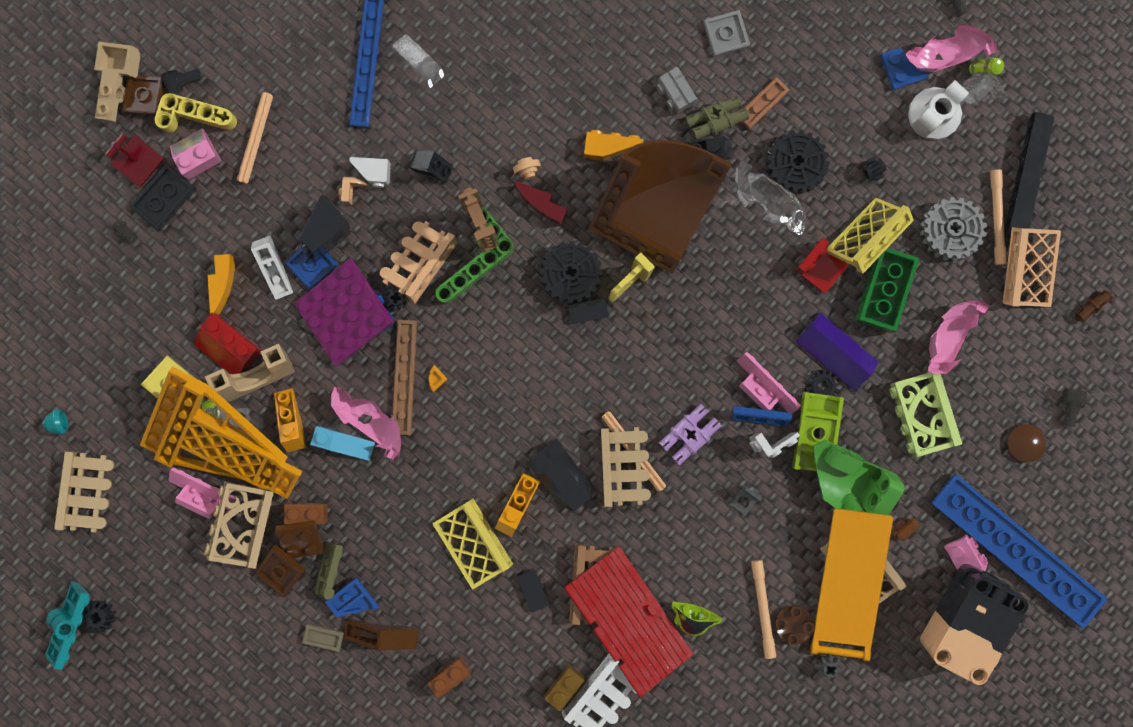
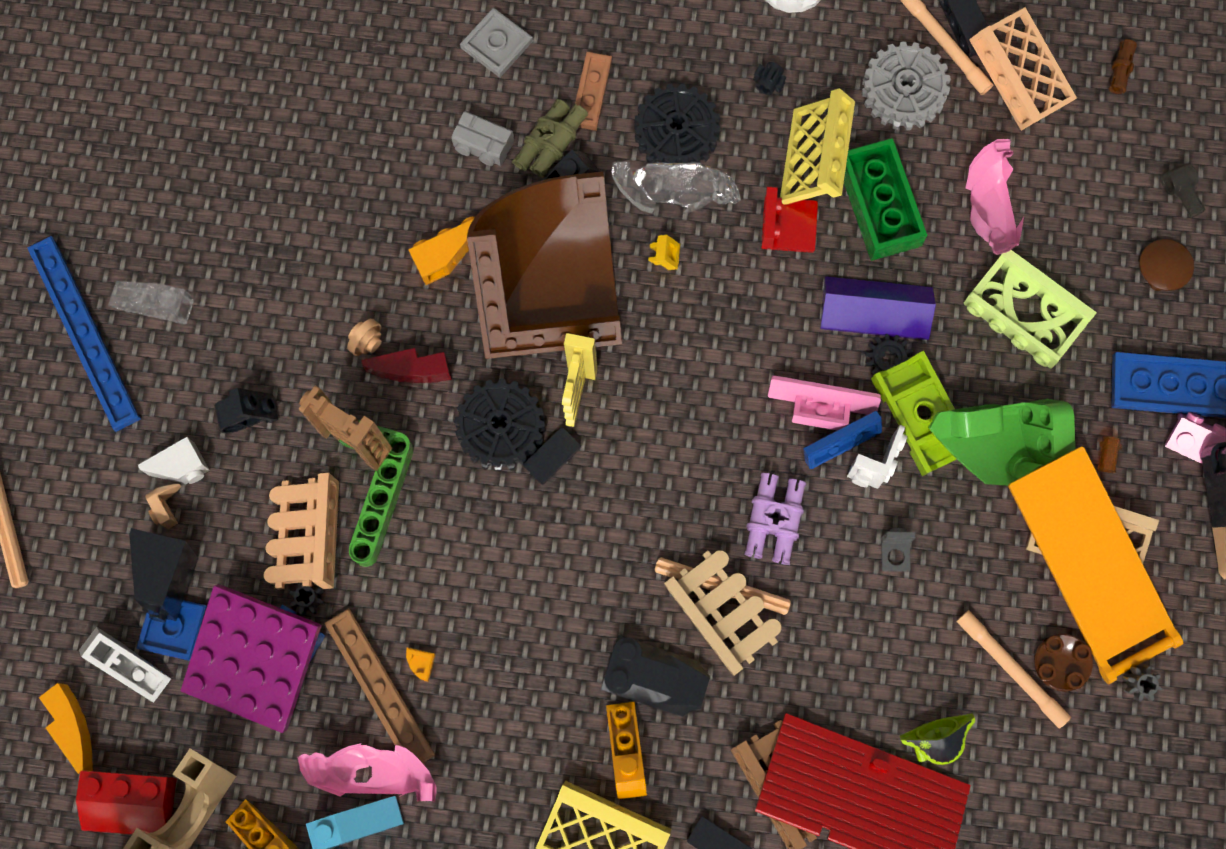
camera: 30 degrees left, 10 degrees down
none -> yellow tile [648,235,680,270]

